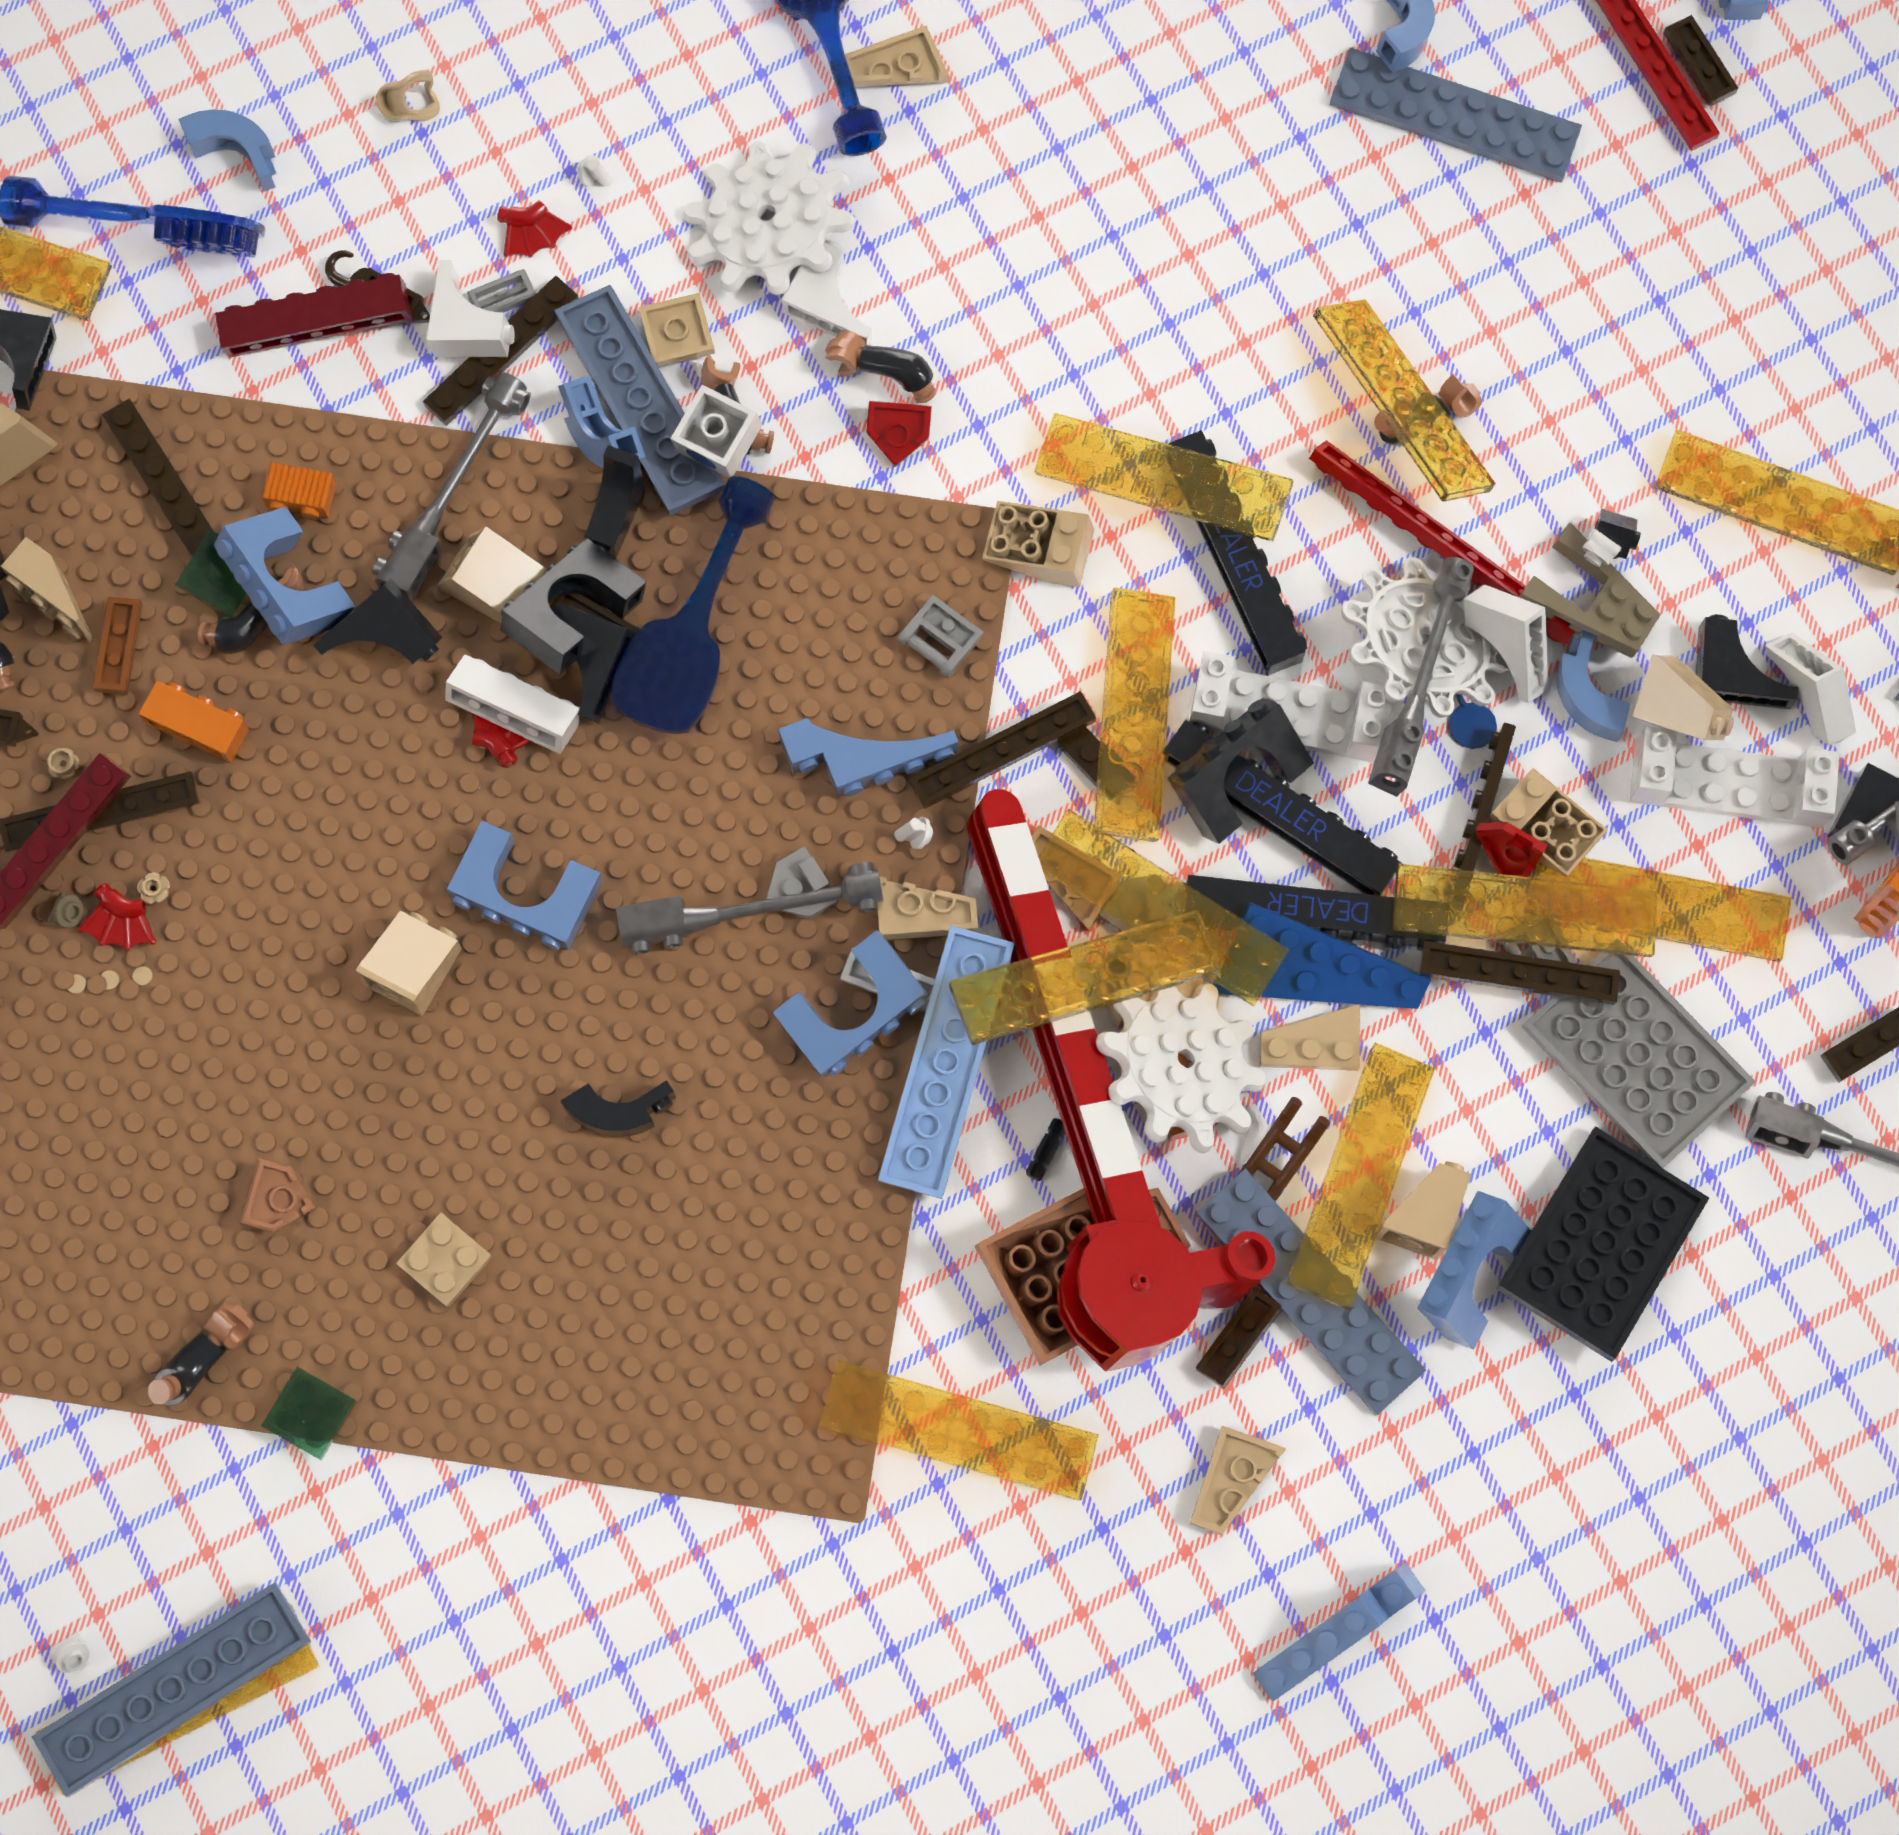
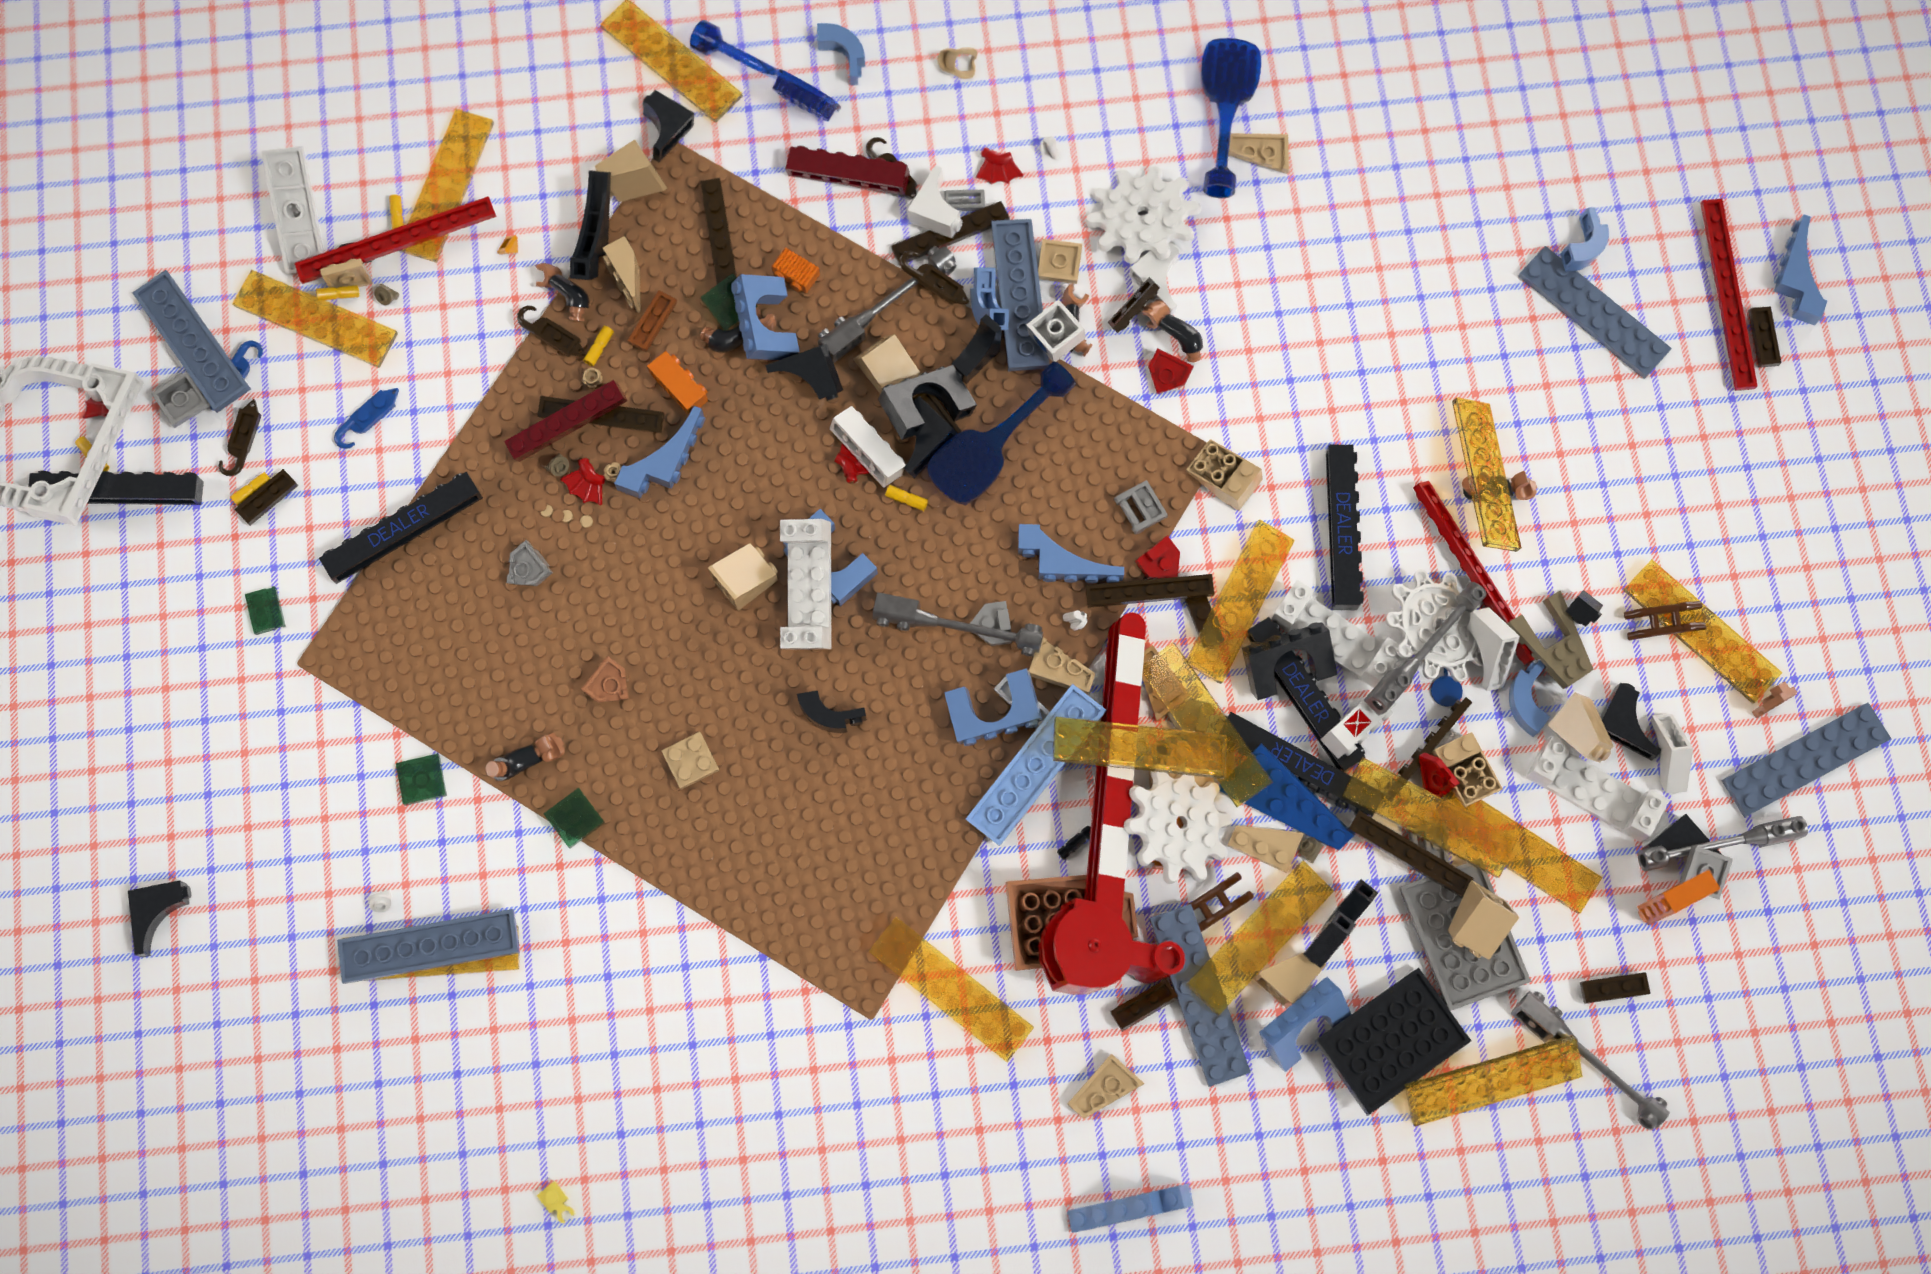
camera: 25 degrees right, 0 degrees up
clear yellow plate [1034,412,1294,542] -> none
white plate [1582,529,1621,567] -> none
none -> clear green plate [396,753,447,806]
none -> light grey plate [506,540,553,586]
none -> yellow piece [583,326,614,367]
none -> medium blue arch [614,406,705,499]
none -> white plate [780,519,831,650]
none -> yellow piece [885,485,929,511]
none -> dark brown plate [900,251,970,305]
none -> dark brown plate [1108,277,1160,333]
none -> red plate [1135,535,1180,579]
none -> dark tan plate [1299,837,1324,864]
none -> black arch [1303,879,1378,968]
none -> white brick [1320,697,1397,759]
none -> clear yellow plate [1405,1035,1583,1127]
none -> tan slope [1448,880,1520,960]
none -> reddish brown piece [1624,601,1706,641]

